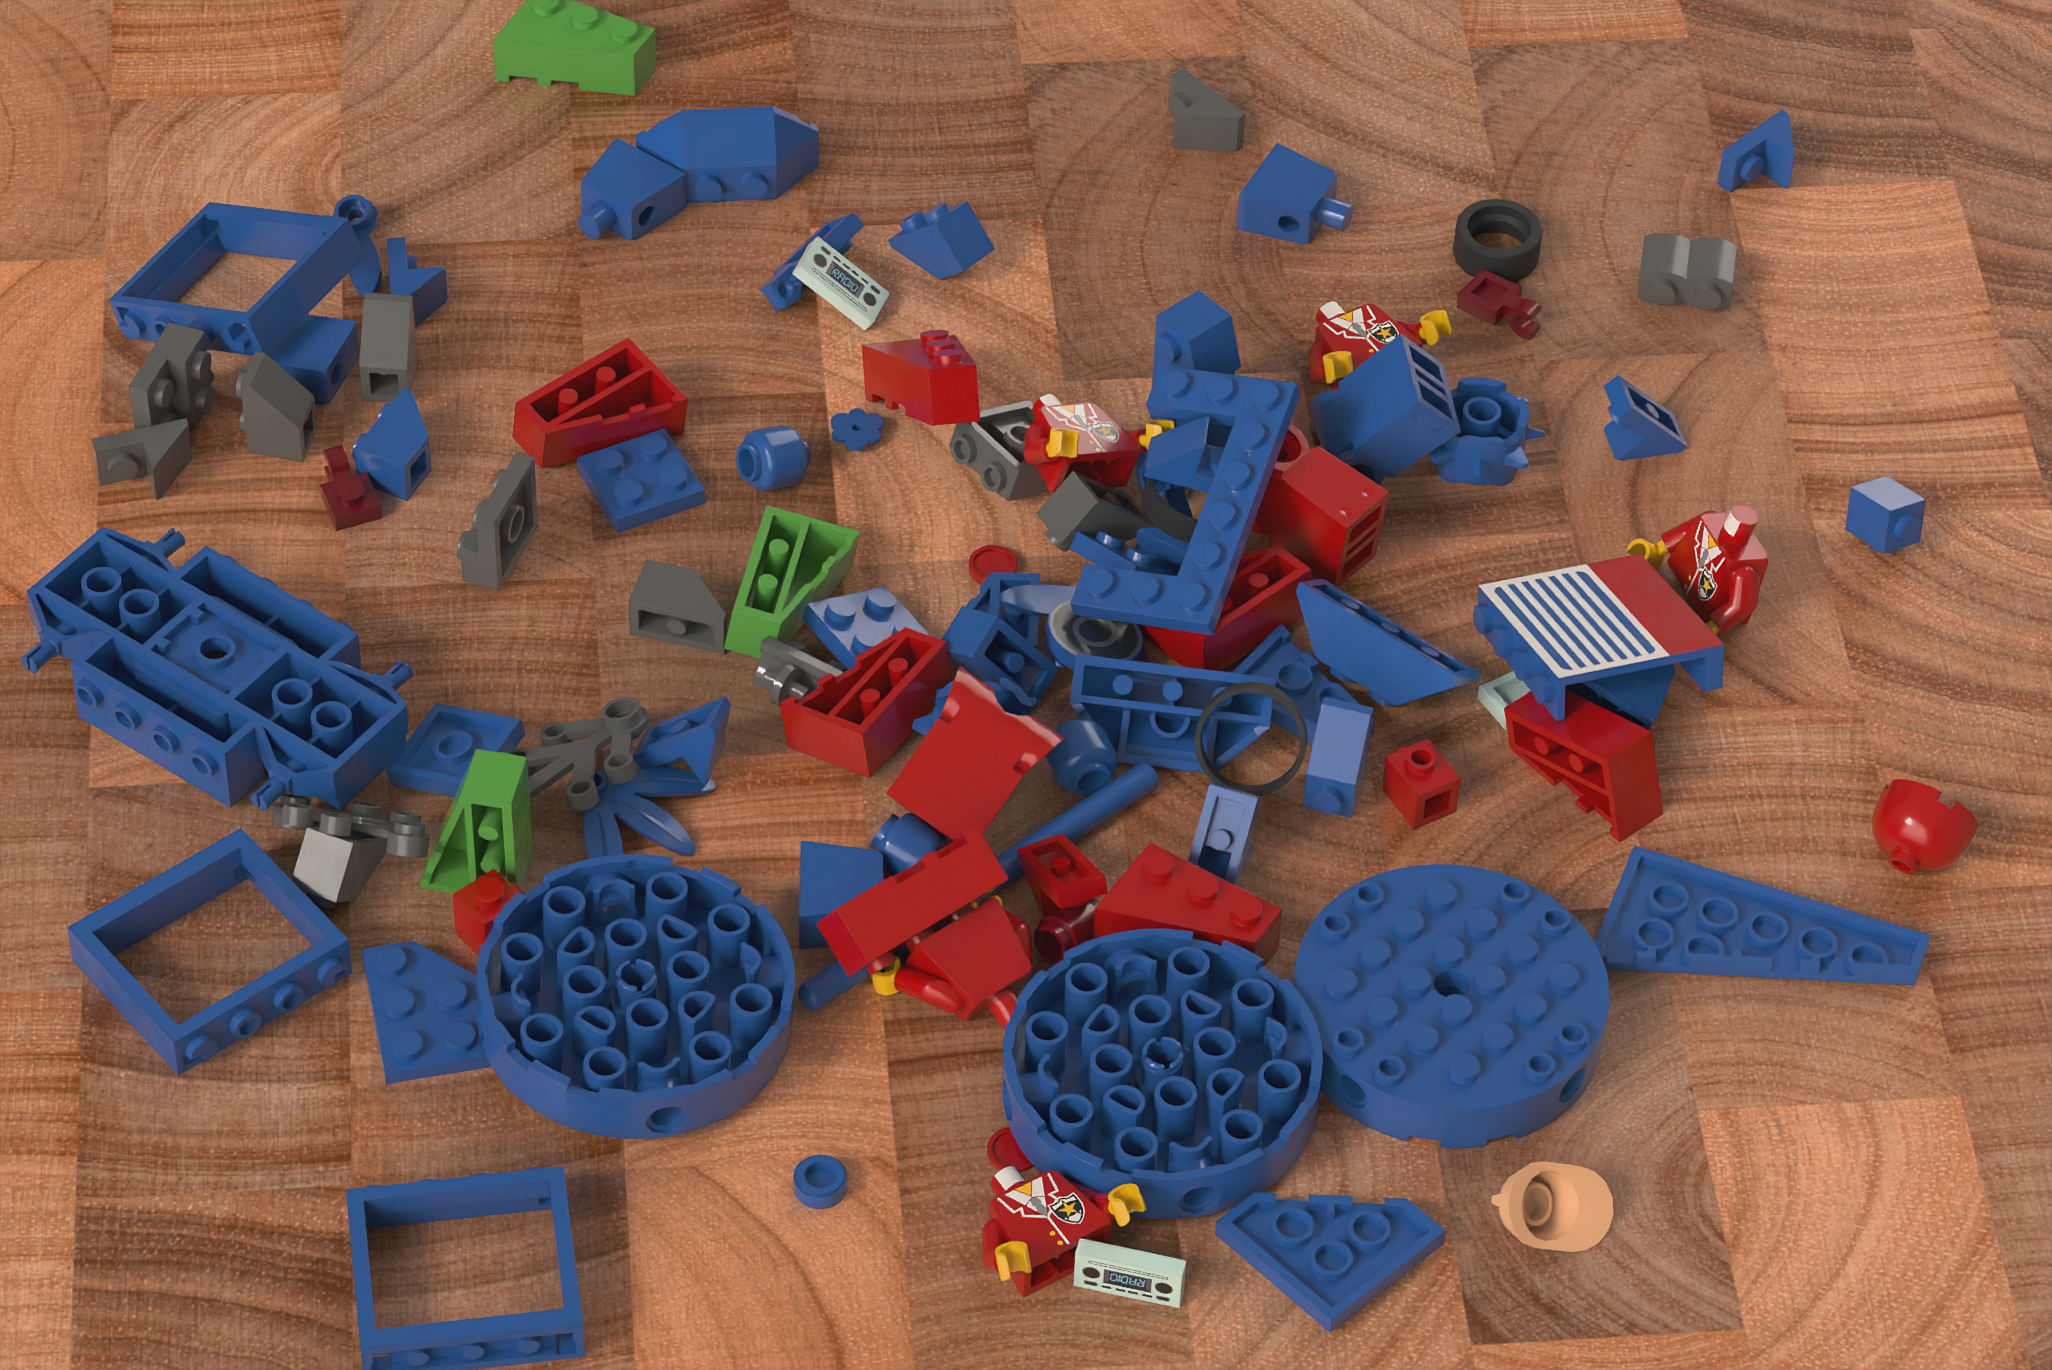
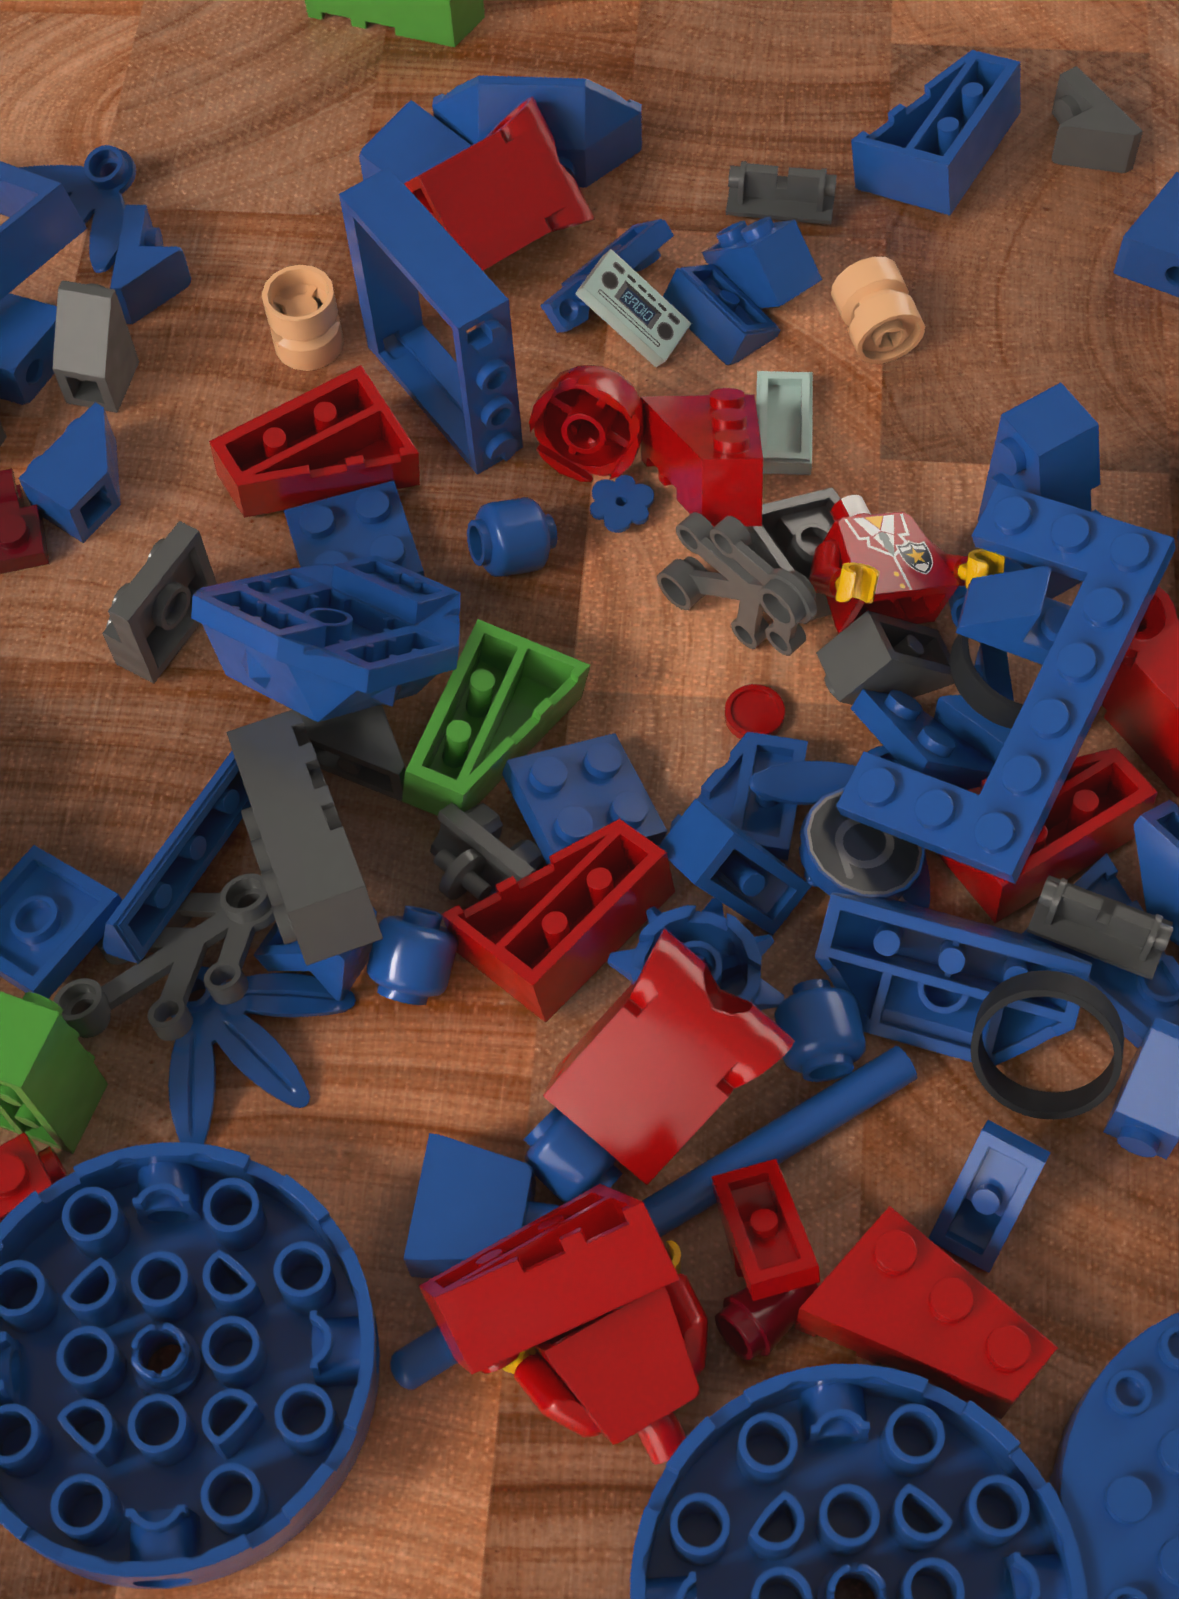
camera: 15 degrees right, 15 degrees up
none -> blue slope [102,751,251,964]
none -> blue piece [191,555,461,722]
none -> dark grey wedge [226,710,383,966]
none -> light nougat wheel [262,265,344,371]
none -> blue window [339,167,523,475]
none -> blue head [367,906,458,1005]
none -> red piece [404,96,595,271]
none -> red cylinder [529,365,646,482]
none -> dark grey plant [657,512,817,656]
none -> blue slope [663,264,781,365]
none -> dark grey hinge [726,161,837,225]
none -> light aqua tile [756,371,813,475]
none -> light nougat wheel [831,256,925,364]
none -> blue wedge [851,50,1021,215]
none -> dark grey hinge [1026,875,1174,980]

